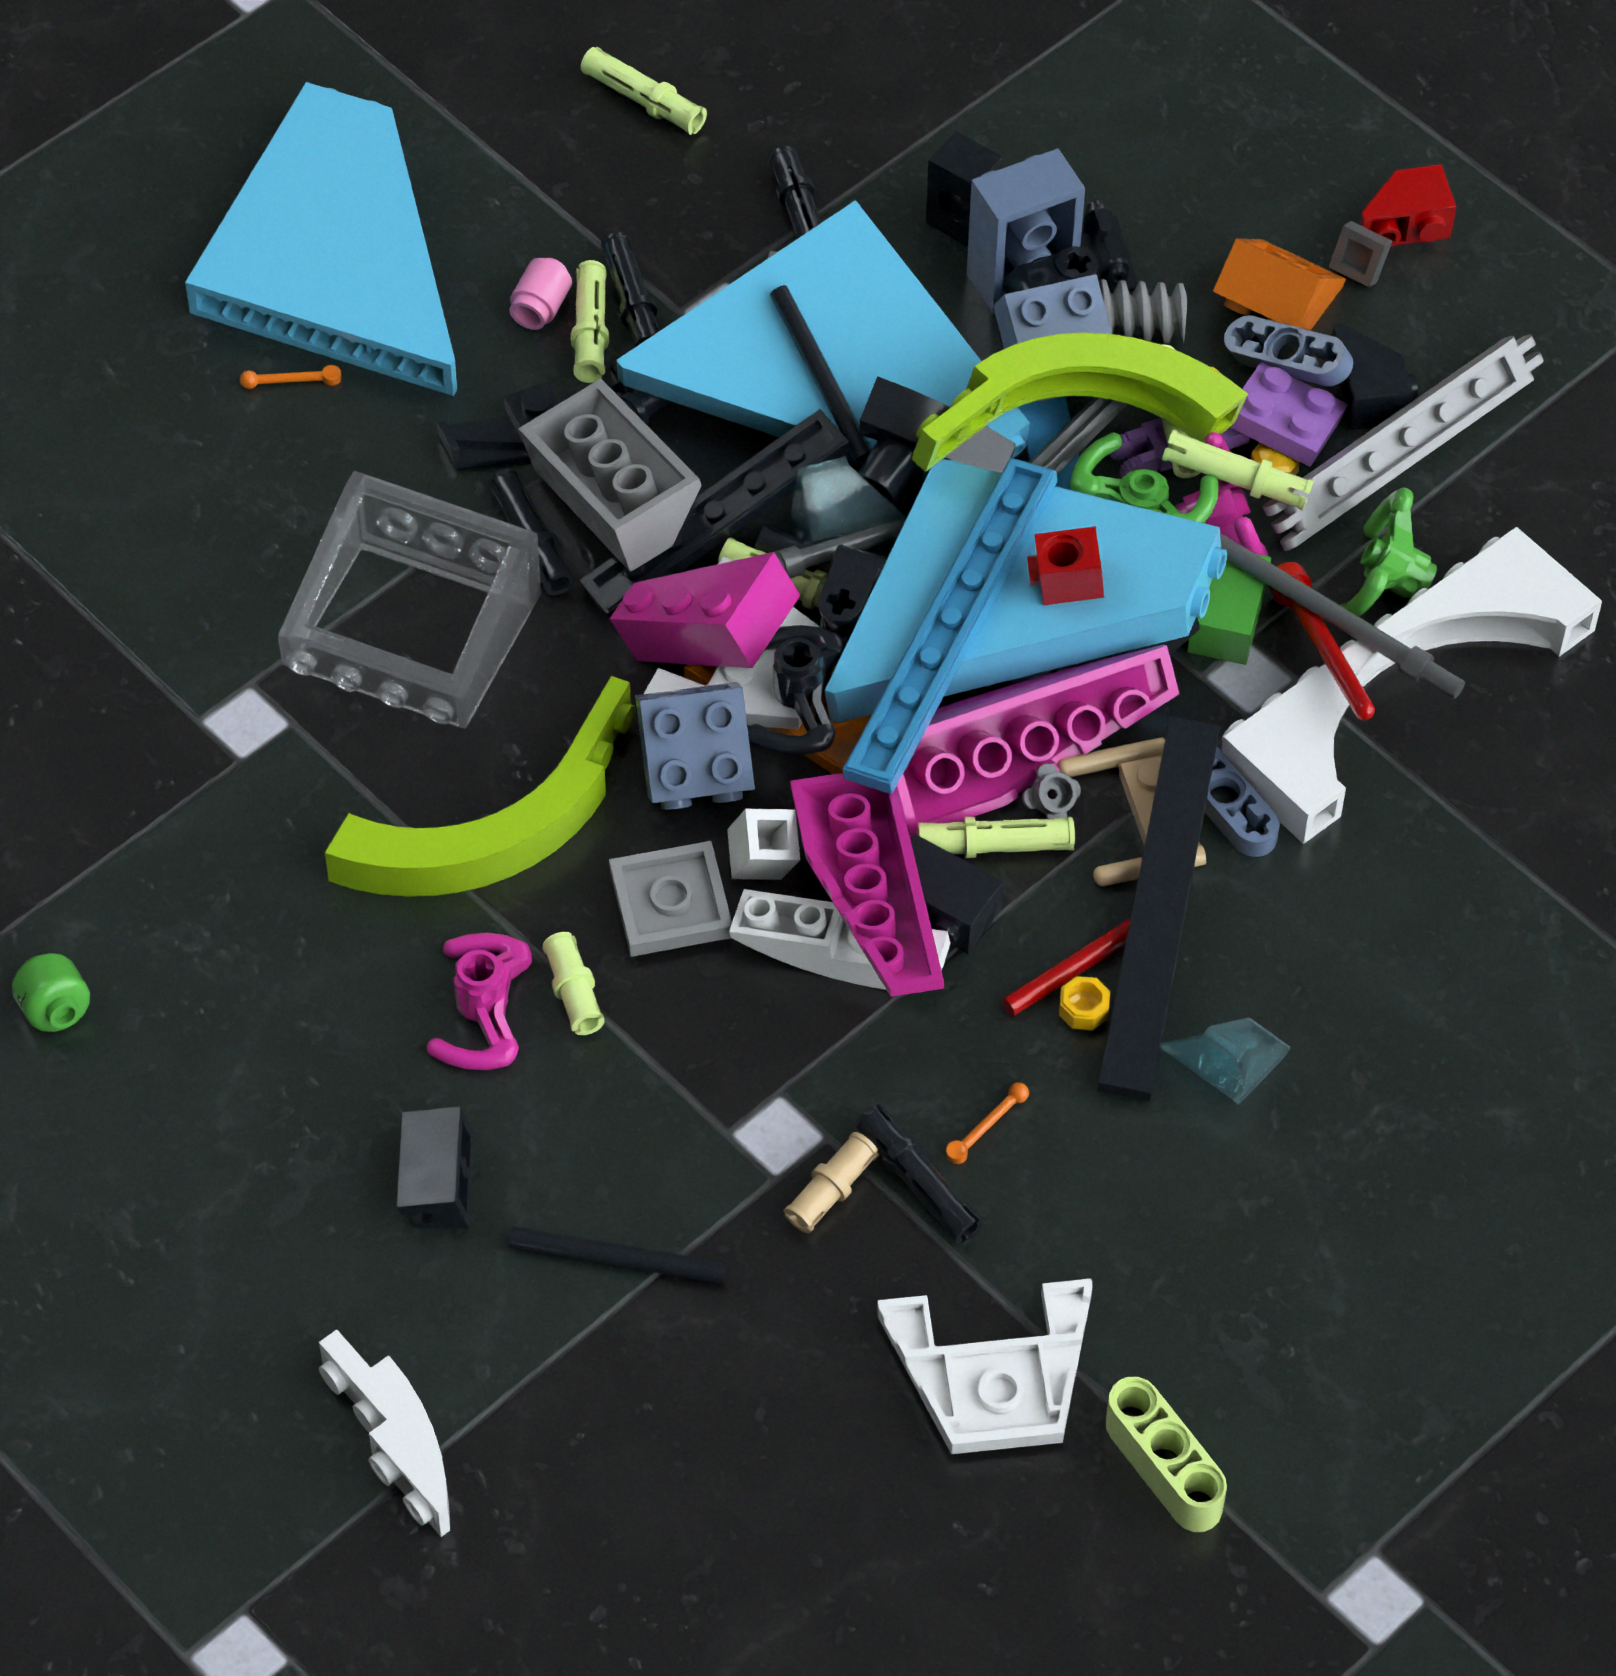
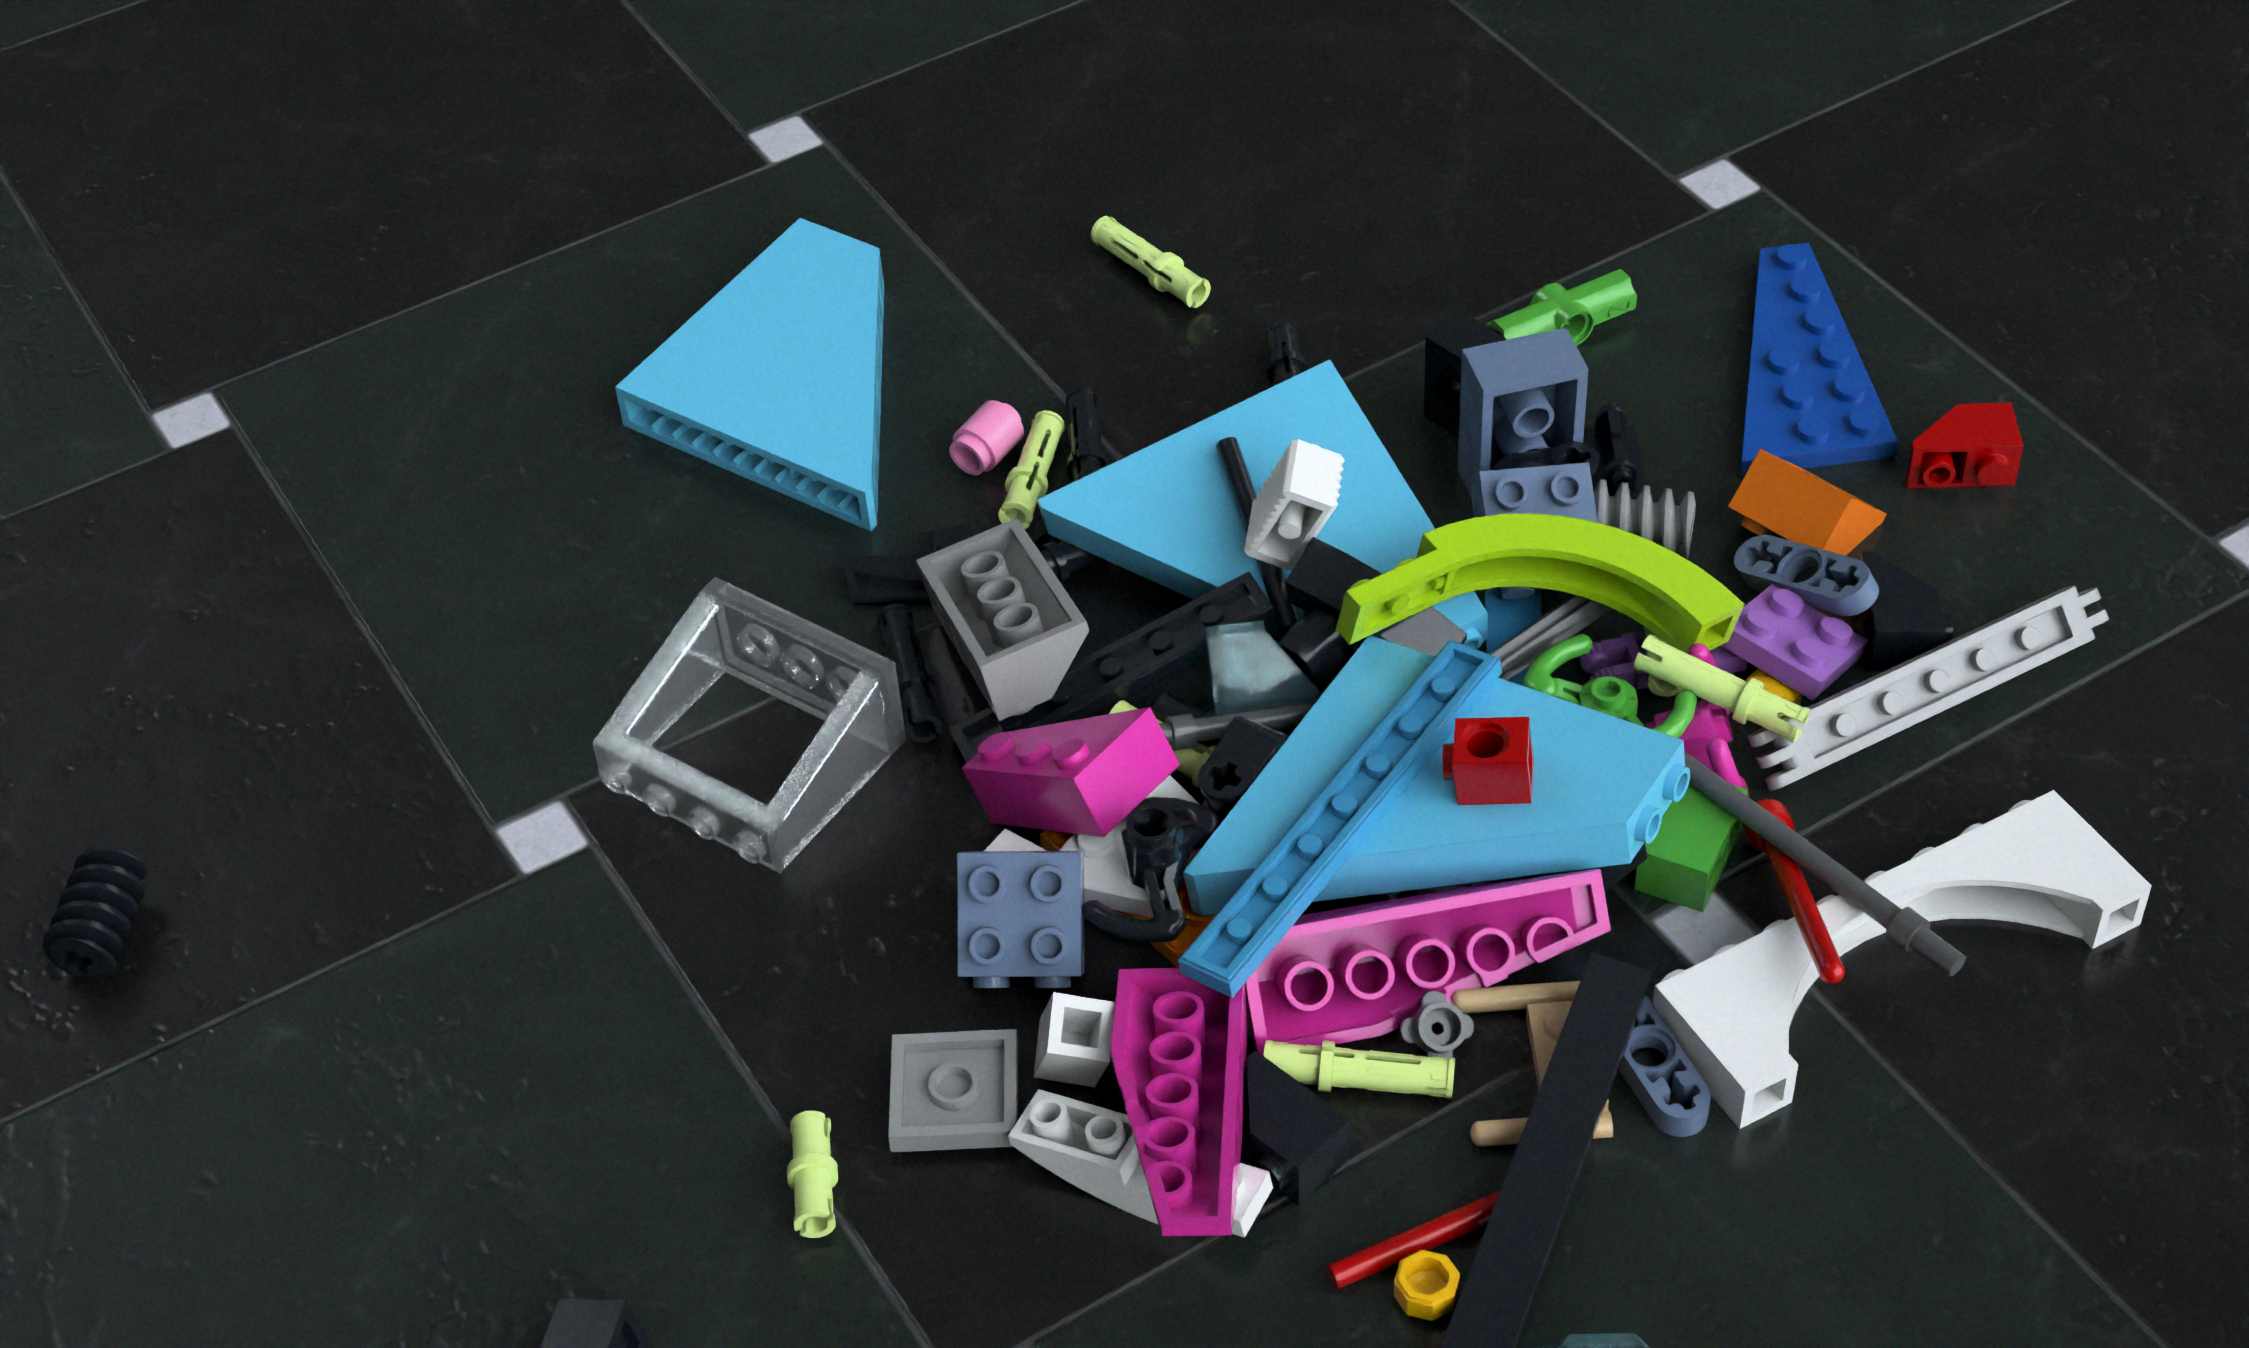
camera: 15 degrees right, 10 degrees down
bright green head [12,953,90,1032] -> none
orange hinge [239,365,341,389] -> none
lime arch [325,676,635,897] -> none
dark pink piece [427,932,532,1070] -> none
dark grey plate [1329,221,1392,288] -> none
bright green piece [1340,487,1437,617] -> none
none -> white brick [1244,439,1345,571]
none -> bright green piece [1486,269,1637,346]
none -> blue wing [1740,243,1898,477]

